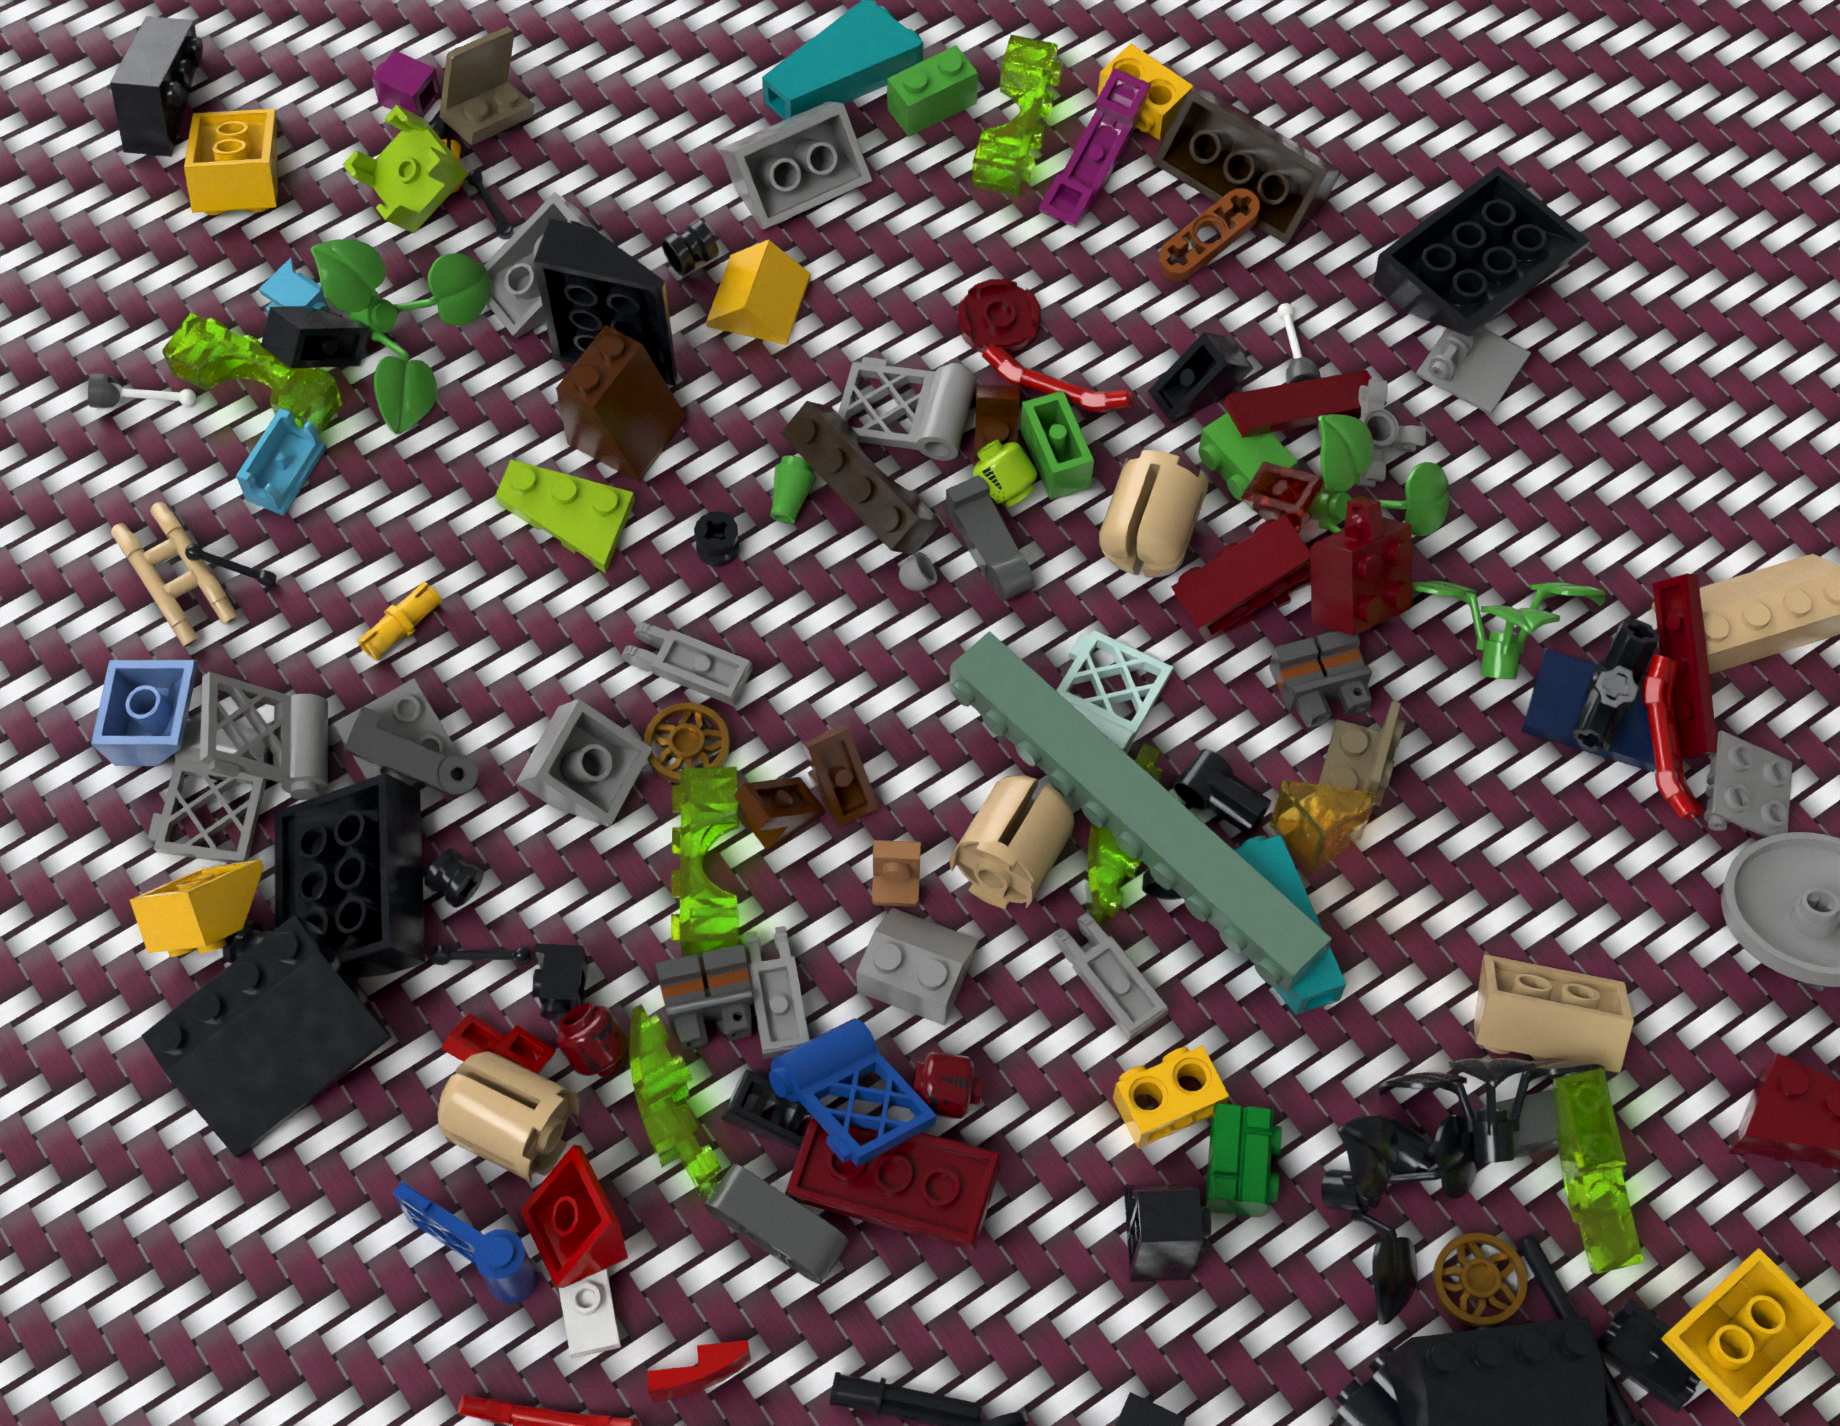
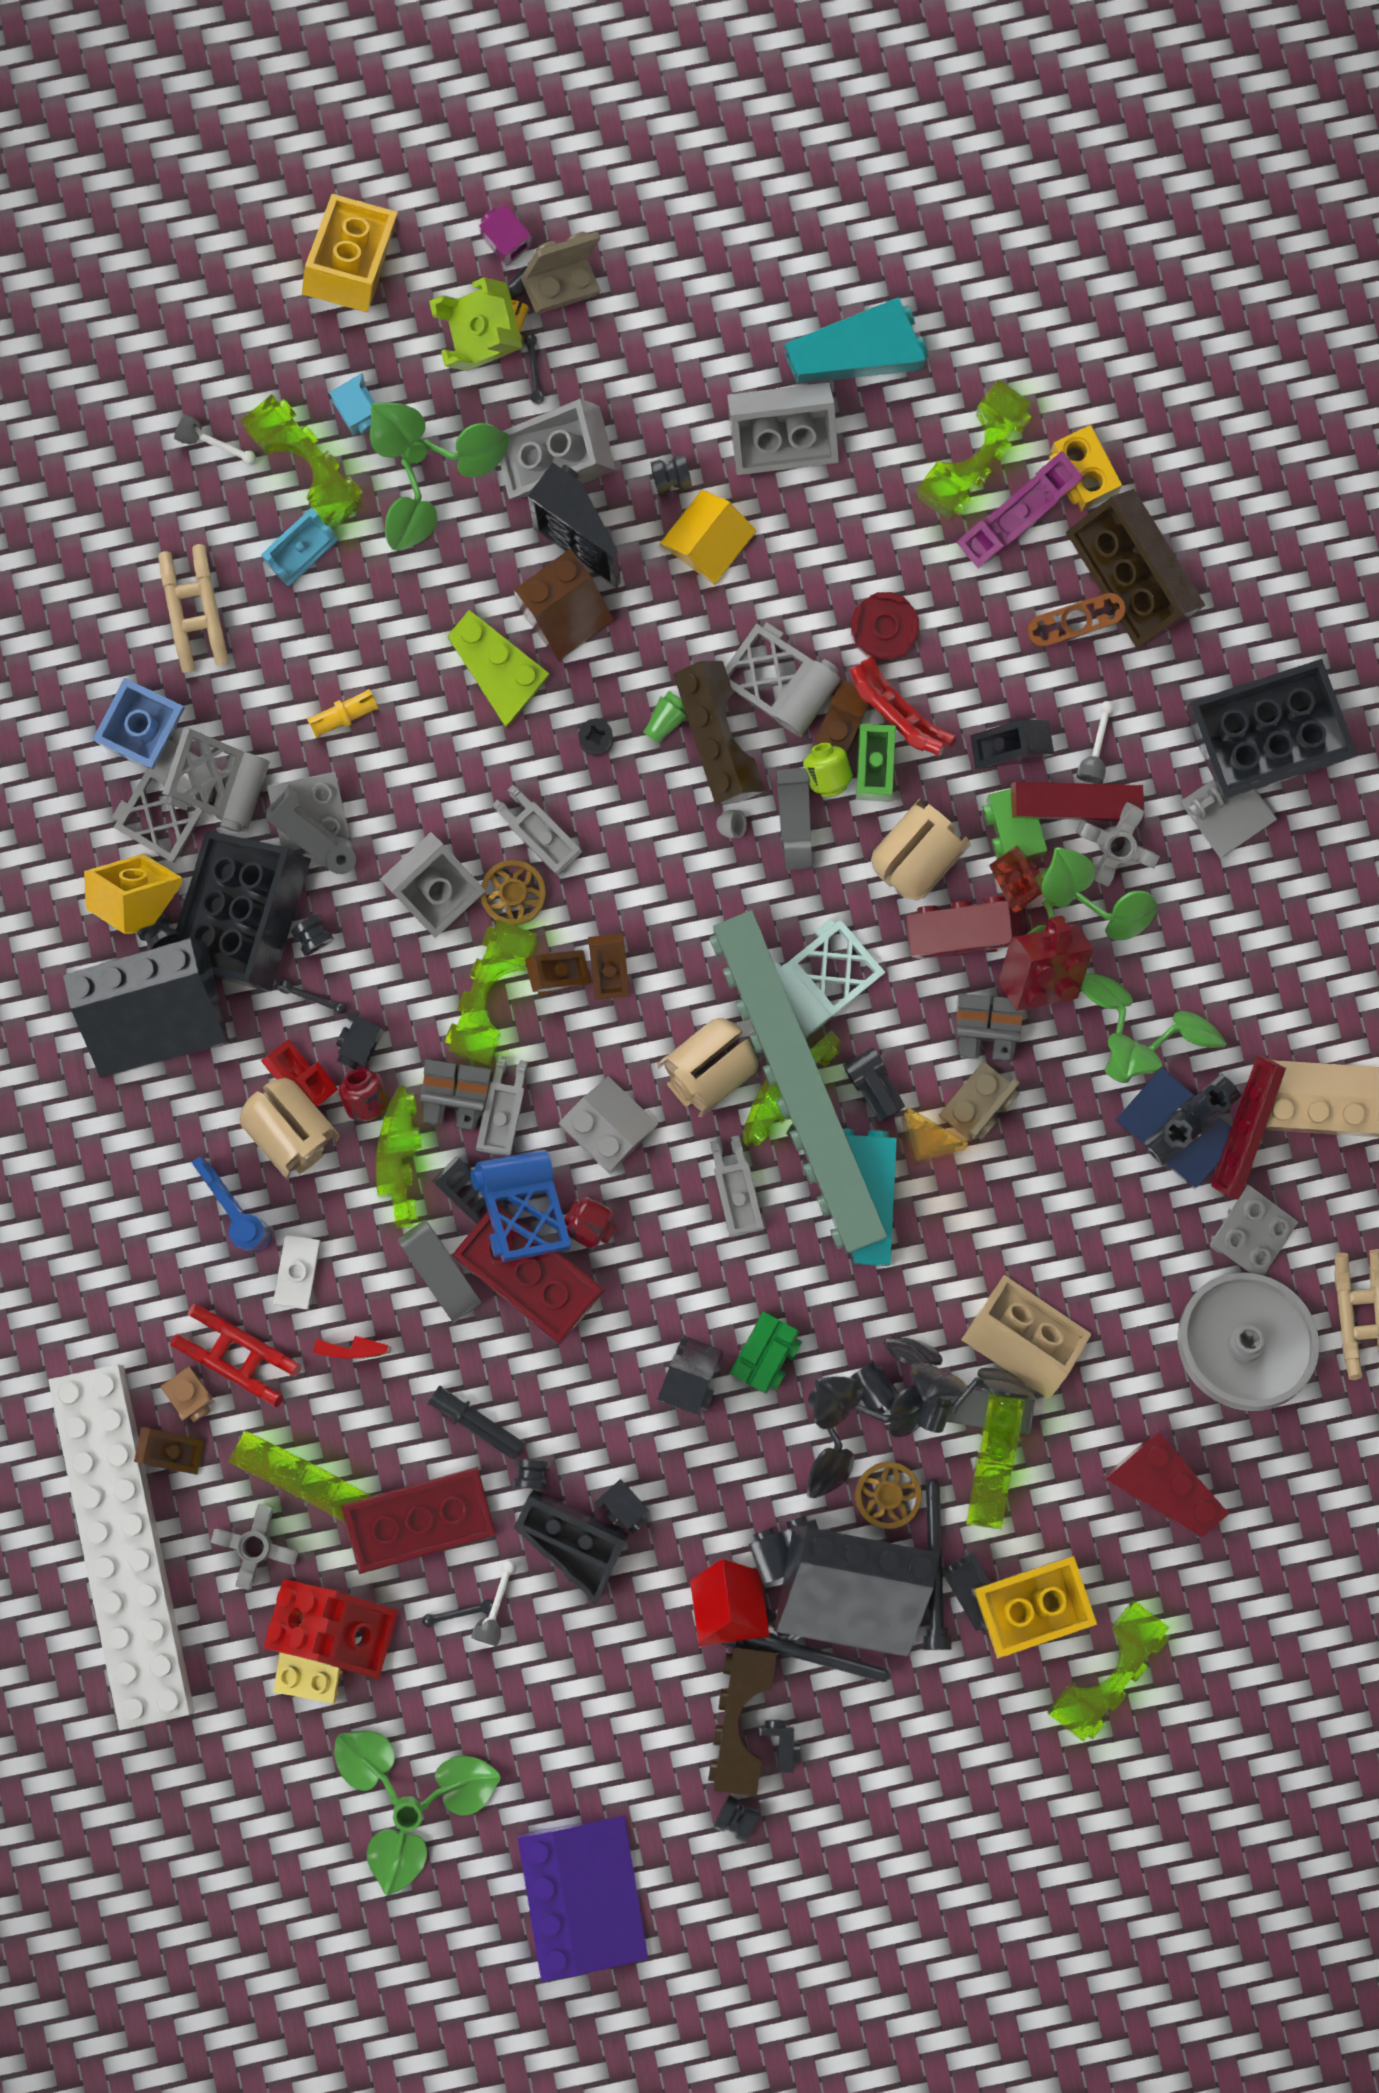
camera: 25 degrees right, 20 degrees up
black wedge [110,16,203,157] -> none
black hinge [185,543,277,587] -> none
black slope [261,306,370,369] -> none
red slope [520,1145,628,1288] -> none
medium nougat bracket [872,840,921,907] -> none
bright green brick [887,45,978,137] -> none
yellow brick [1113,1045,1229,1149] -> none
red piece [1642,654,1704,821] -> none

